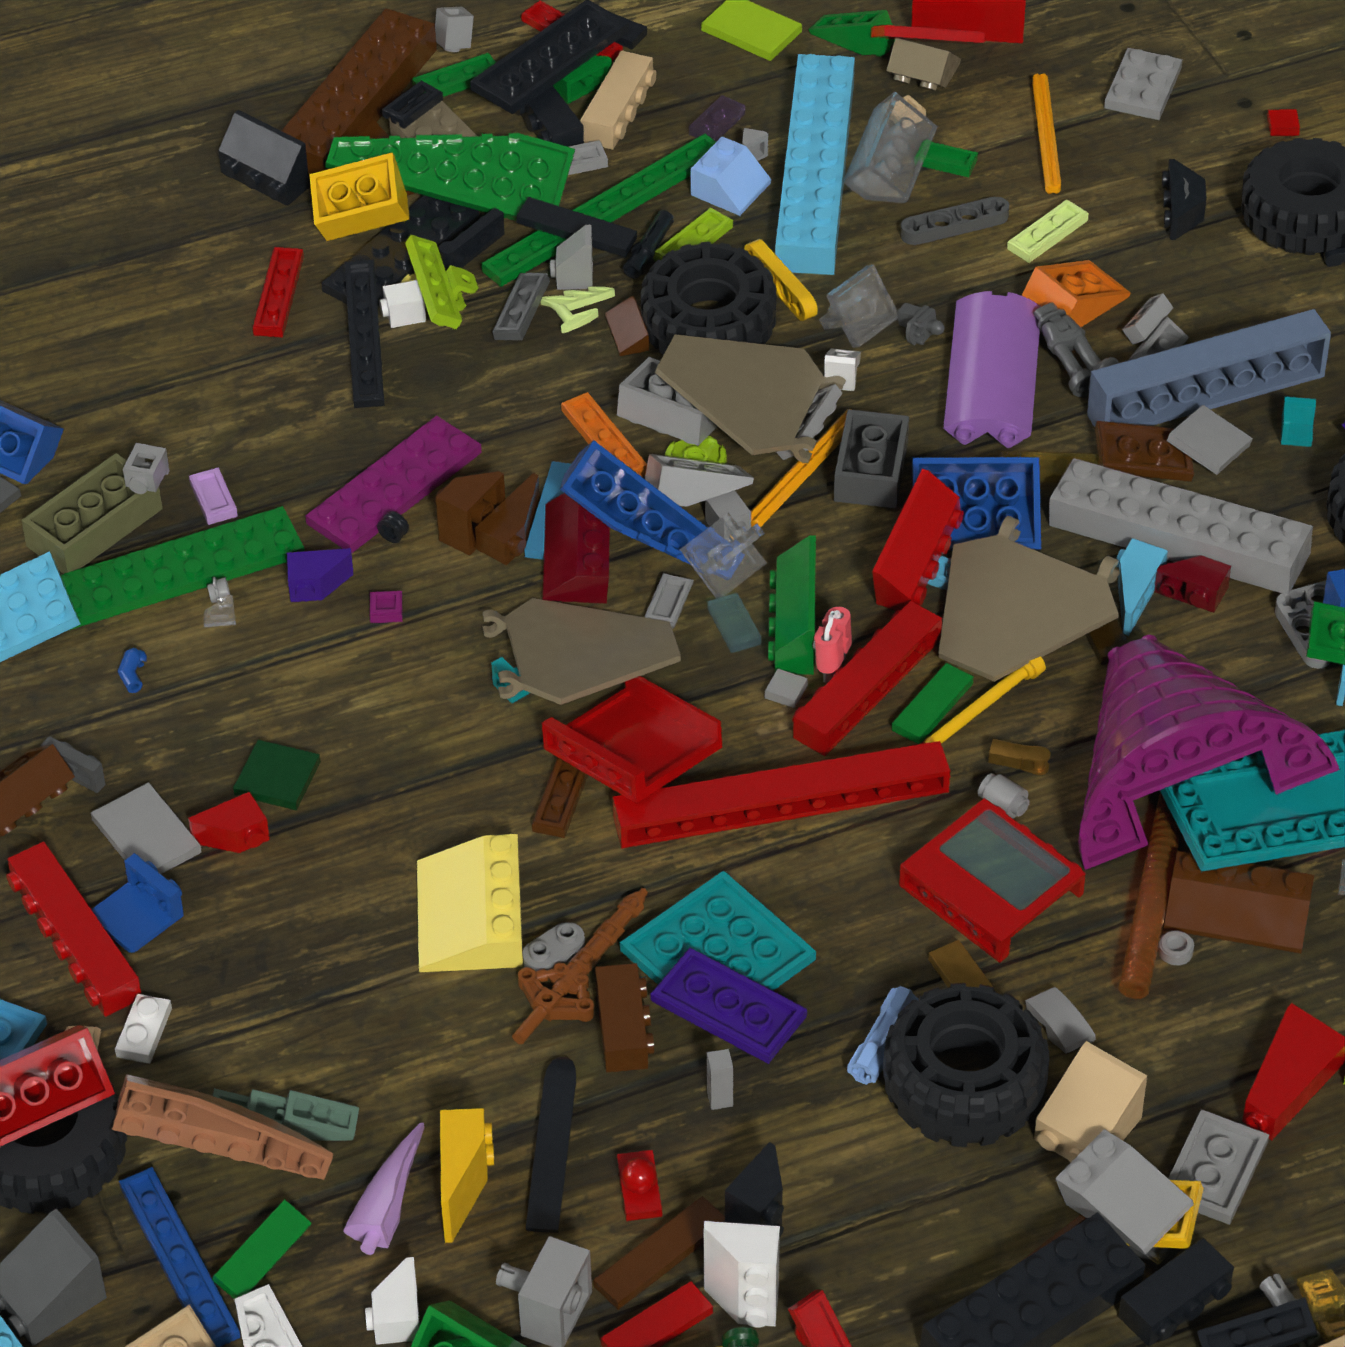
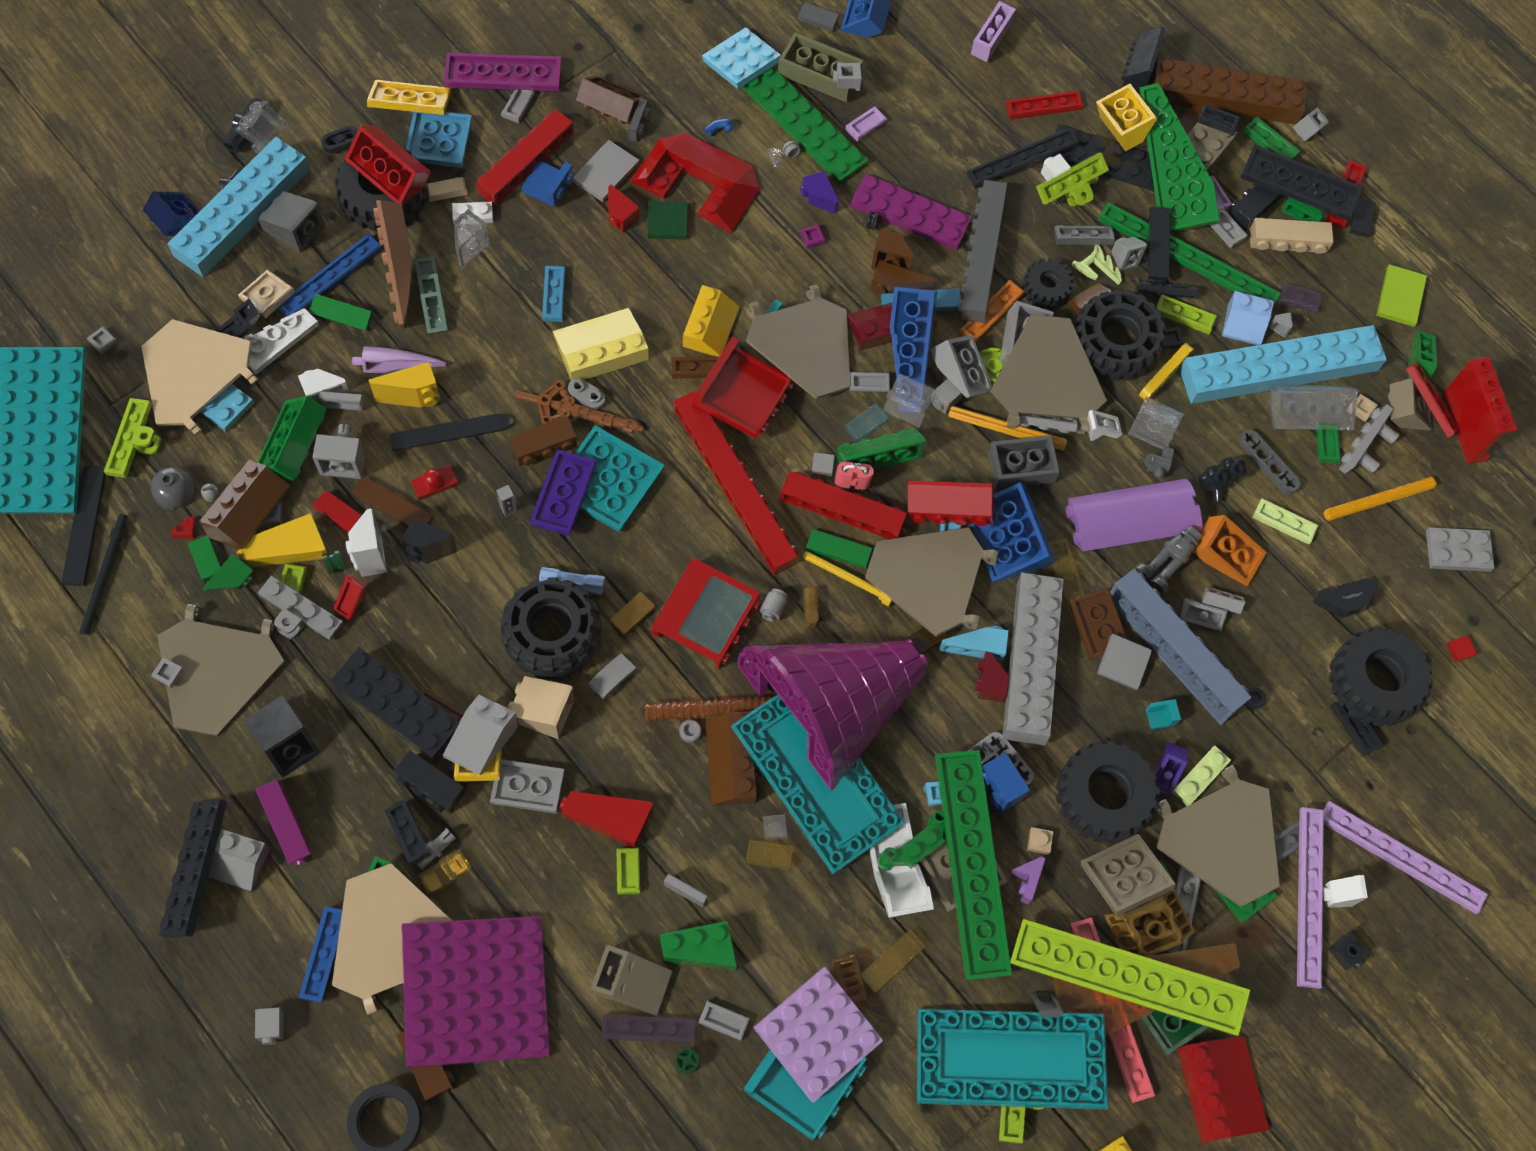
camera: 65 degrees right, 20 degrees up
black plate [439,208,505,271] -> none
none -> light grey tile [319,391,365,411]
none -> clear slope [454,209,489,270]
none -> dark azure tile [542,266,566,322]
none -> red slope [631,133,760,233]
none -> yellow slope [683,285,740,357]
none -> dark grey brick [958,180,1007,323]
none -> lavender brick [971,1,1016,62]
none -> black tyre [1022,258,1074,311]
none -> black brick [1199,457,1248,502]
none -> light grey plate [1339,404,1399,474]

